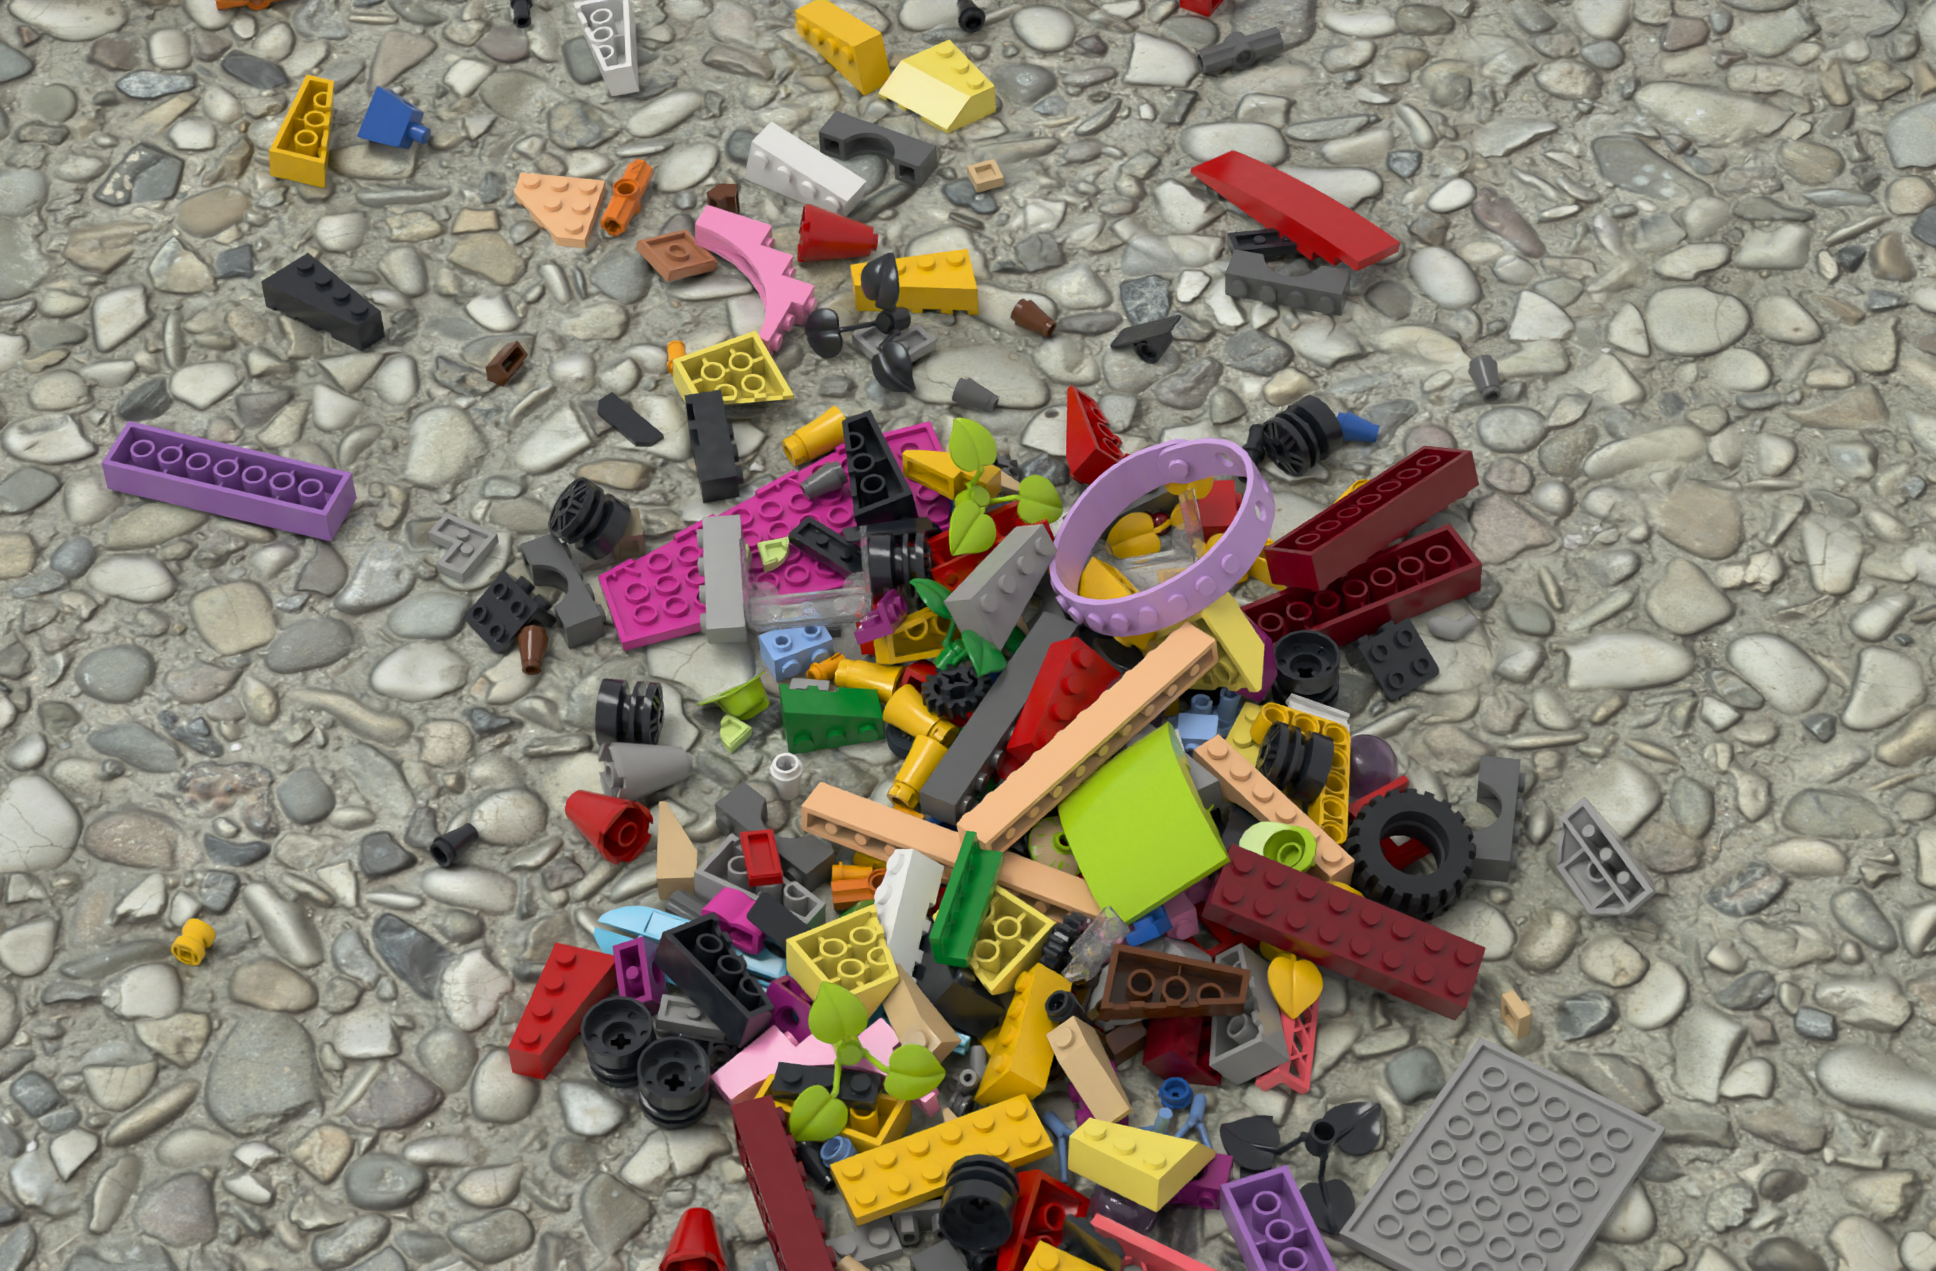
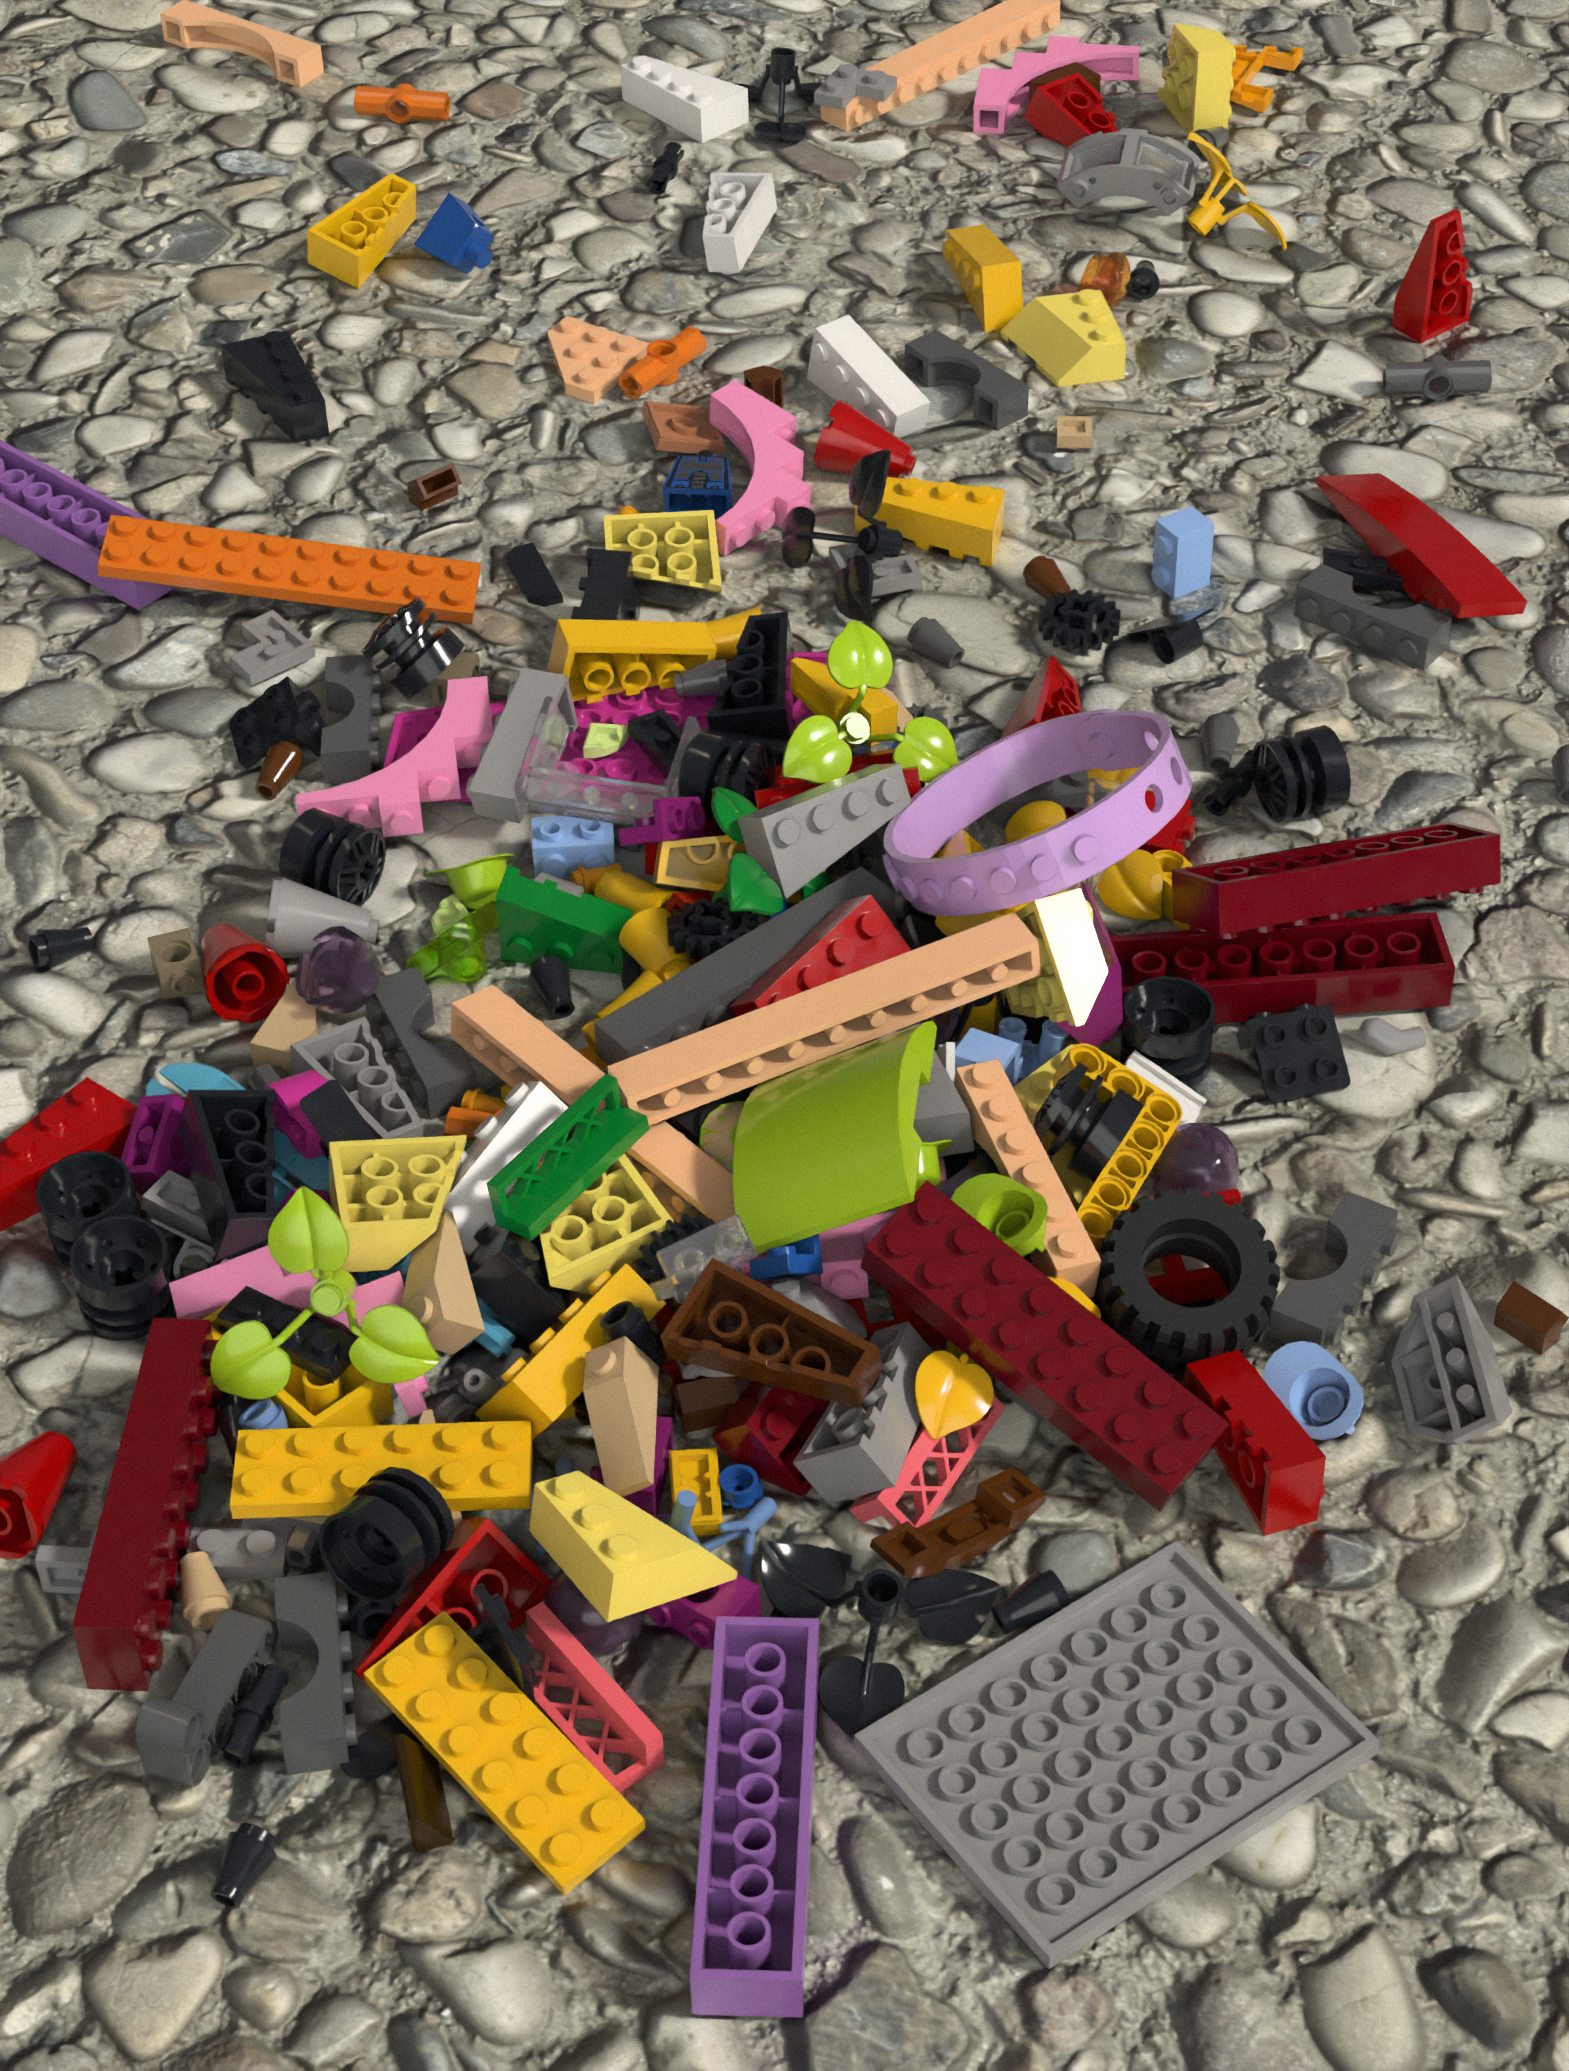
camera: 20 degrees right, 5 degrees down
red tile [740,829,783,887] -> none
white cone [770,753,803,800] -> none
blue cone [1337,411,1380,443] -> none
tan plate [1500,989,1533,1040] -> none
none -> orange plate [98,515,481,624]
none -> dark tan brick [147,928,205,1000]
none -> clear purple cylinder [295,926,381,1014]
none -> bright pink arch [296,676,494,837]
none -> clear neon green piece [406,899,498,983]
none -> black cone [528,955,575,1019]
none -> yellow wedge [547,619,717,704]
none -> torso [663,450,733,519]
none -> yellow plate [668,1447,723,1536]
none -> reddish brown slope [870,1467,1047,1578]
none -> black cone [991,1569,1070,1635]
none -> black gear [1038,589,1121,653]
none -> clear orange piece [1078,252,1131,310]
none -> light blue brick [1151,506,1214,599]
none -> red wedge [1184,1349,1326,1536]
none -> dark grey cone [1200,713,1240,773]
none -> light blue piece [1263,1341,1364,1440]
none -> reddish brown piece [1494,1281,1569,1355]

